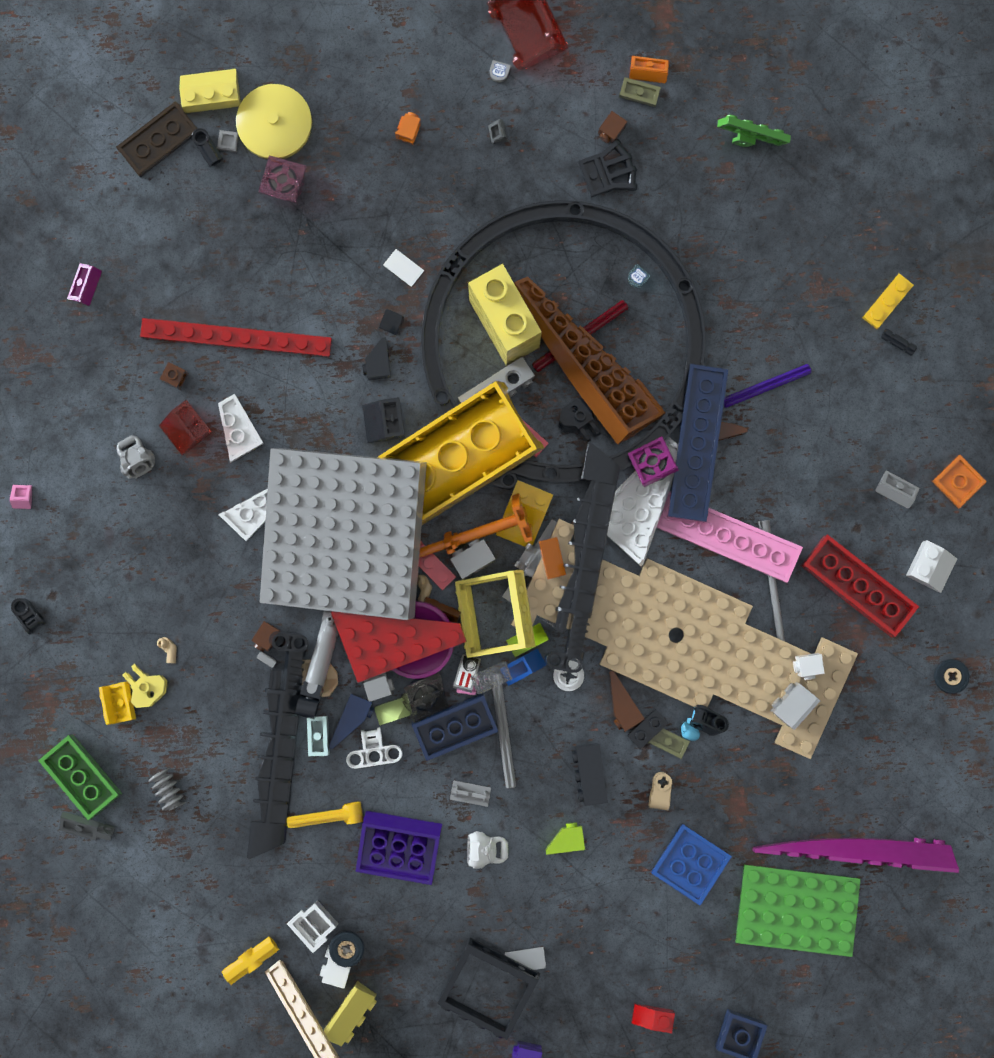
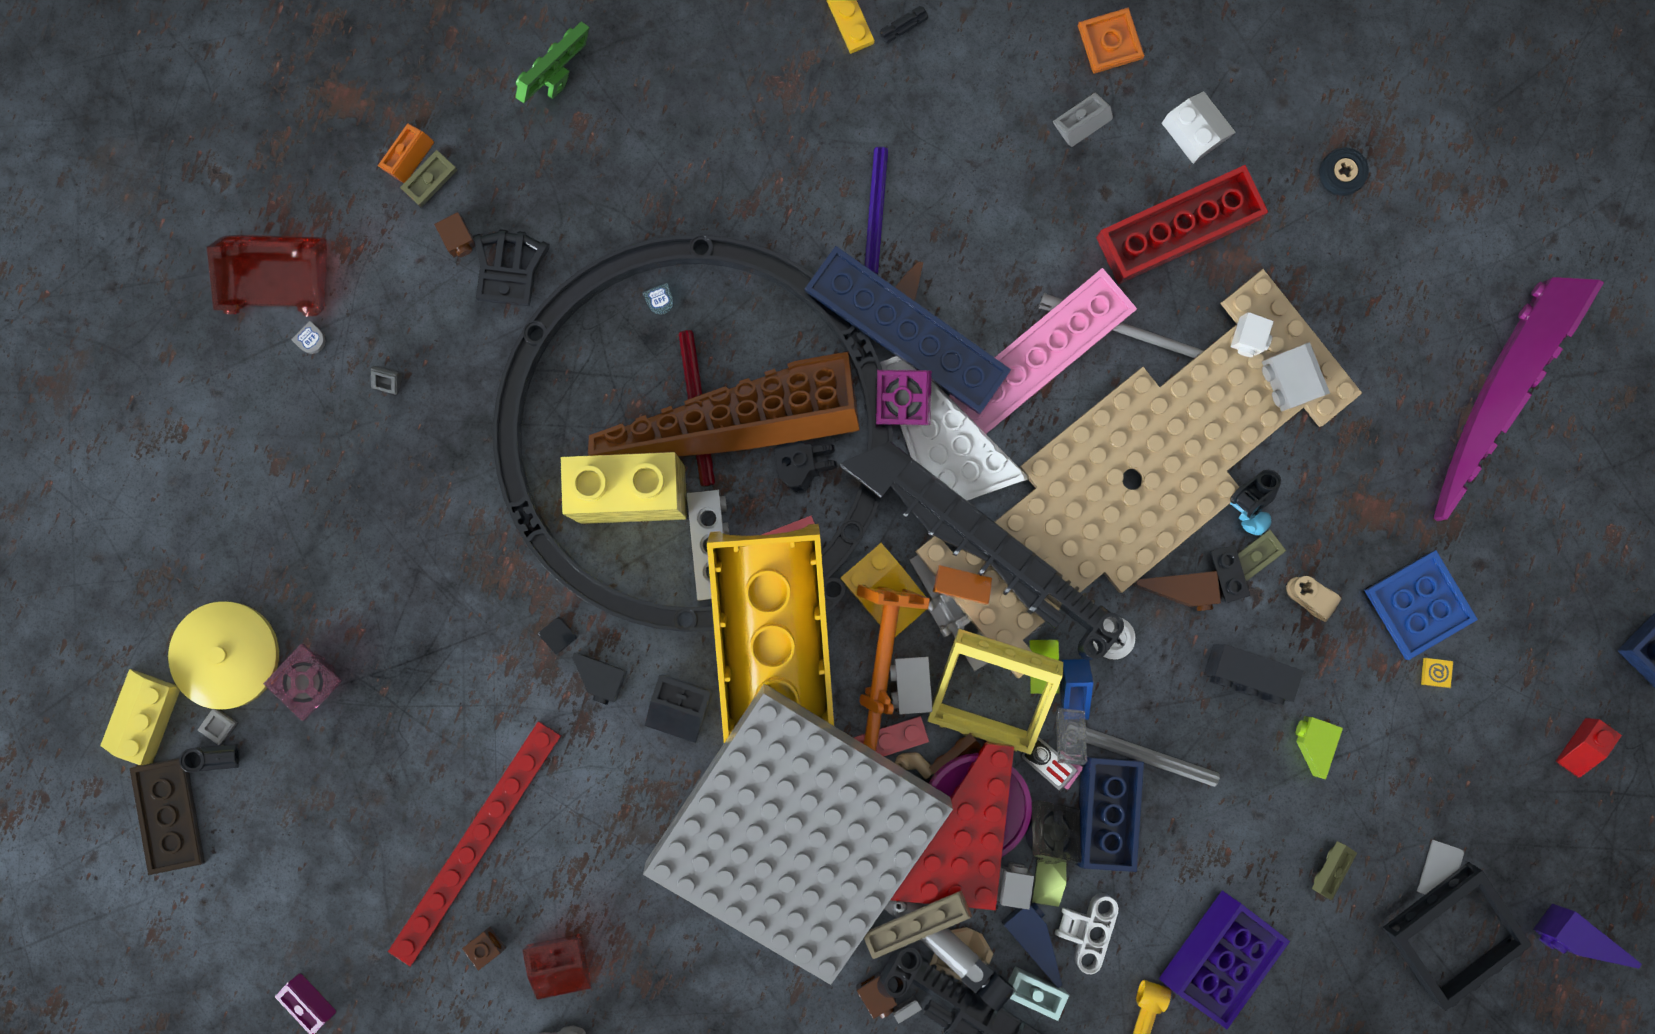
camera: 65 degrees left, 0 degrees up
white wing [218,394,264,463] -> none
white wing [218,489,268,541] -> none
white sticker [383,249,424,287] -> none
orange window [395,112,421,145] -> none
light grey hinge [450,780,491,807] -> none
white piece [467,831,508,869] -> none
bright green plate [736,864,860,957] -> none
none -> dark tan tile [864,891,973,959]
none -> olive plate [1312,841,1357,900]
none -> yellow tile [1421,658,1453,688]

